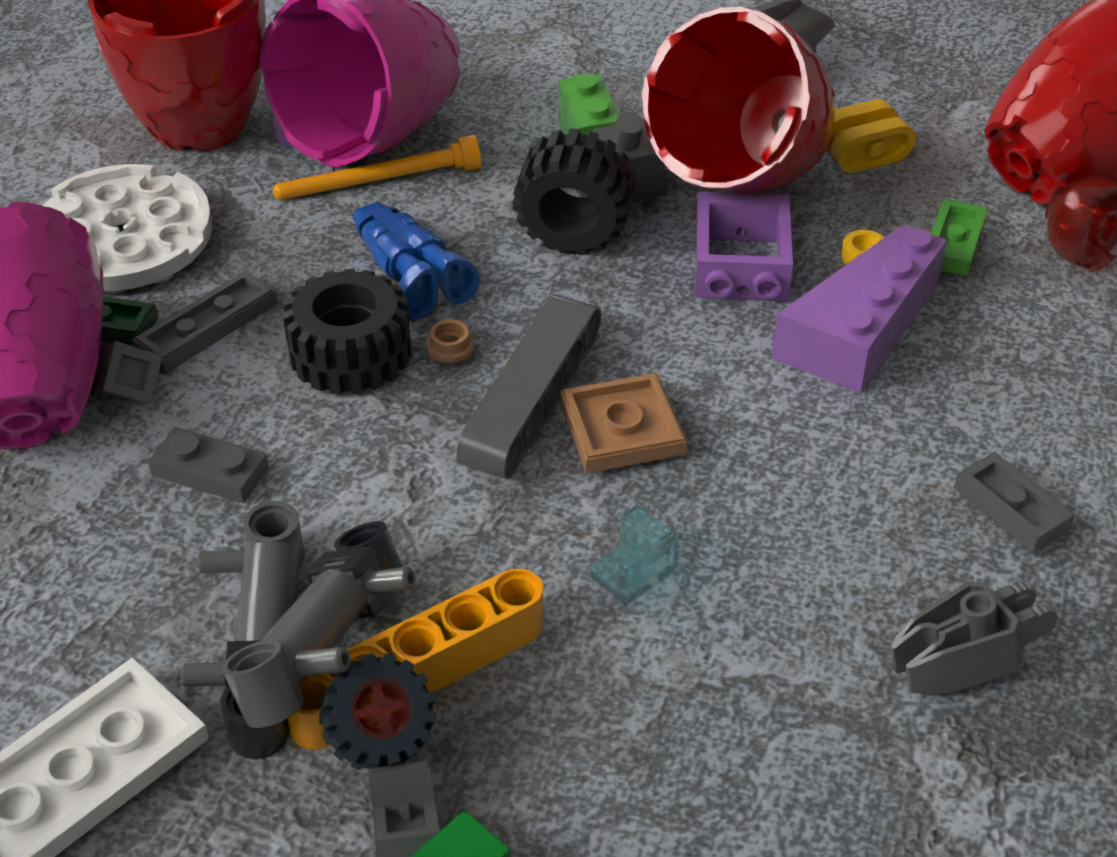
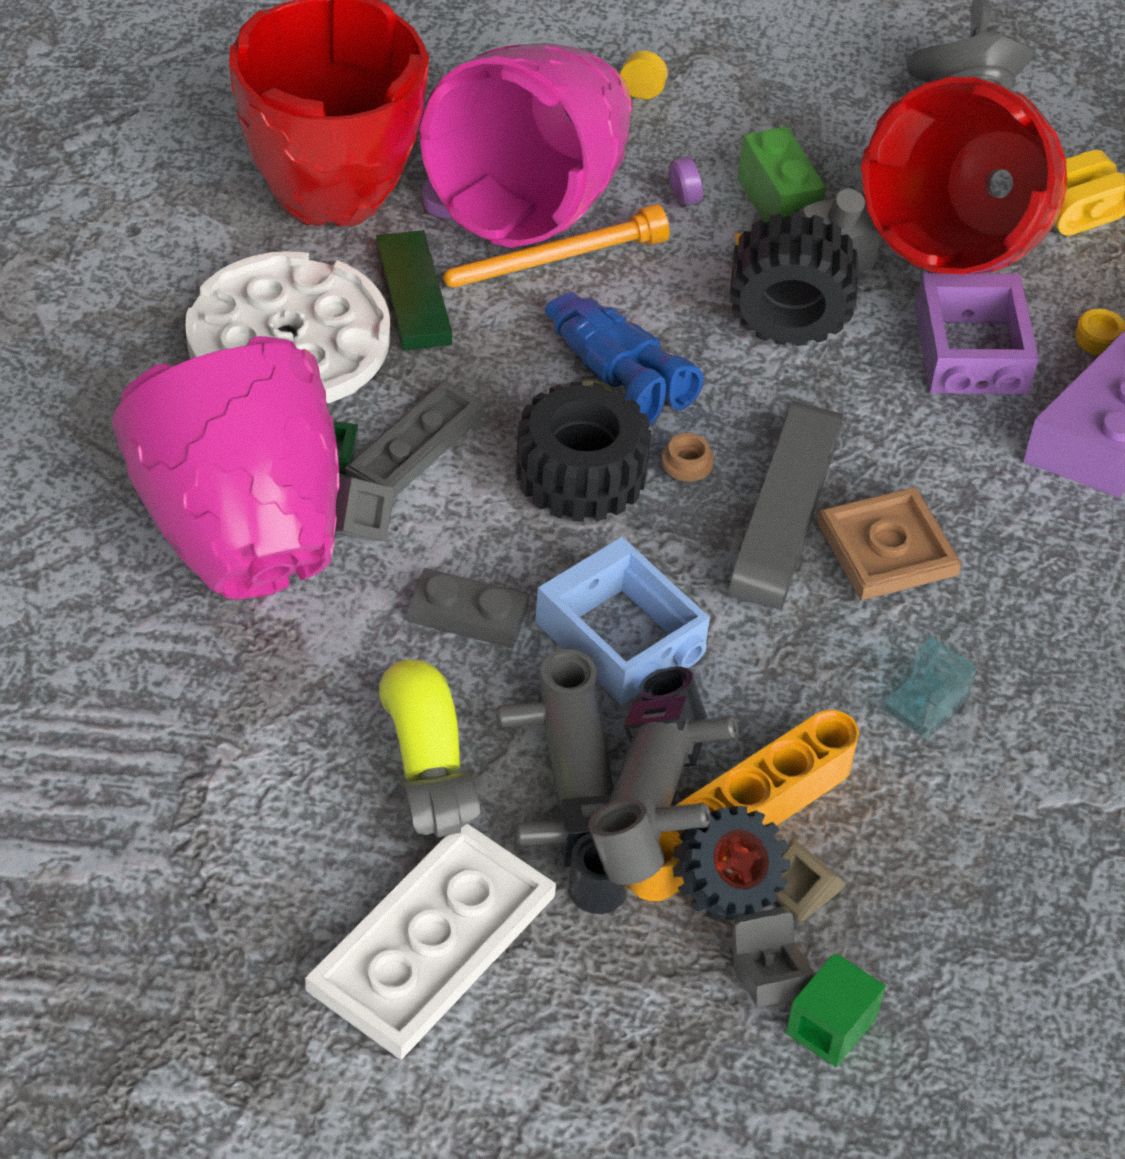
camera: 10 degrees left, 5 degrees up
none -> dark green tile [376,230,452,351]
none -> neon yellow piece [379,659,481,837]
none -> light blue window [535,537,710,706]
none -> yellow tile [620,51,668,99]
none -> medium lavender tile [669,156,703,207]
none -> dark tan slope [776,839,846,923]

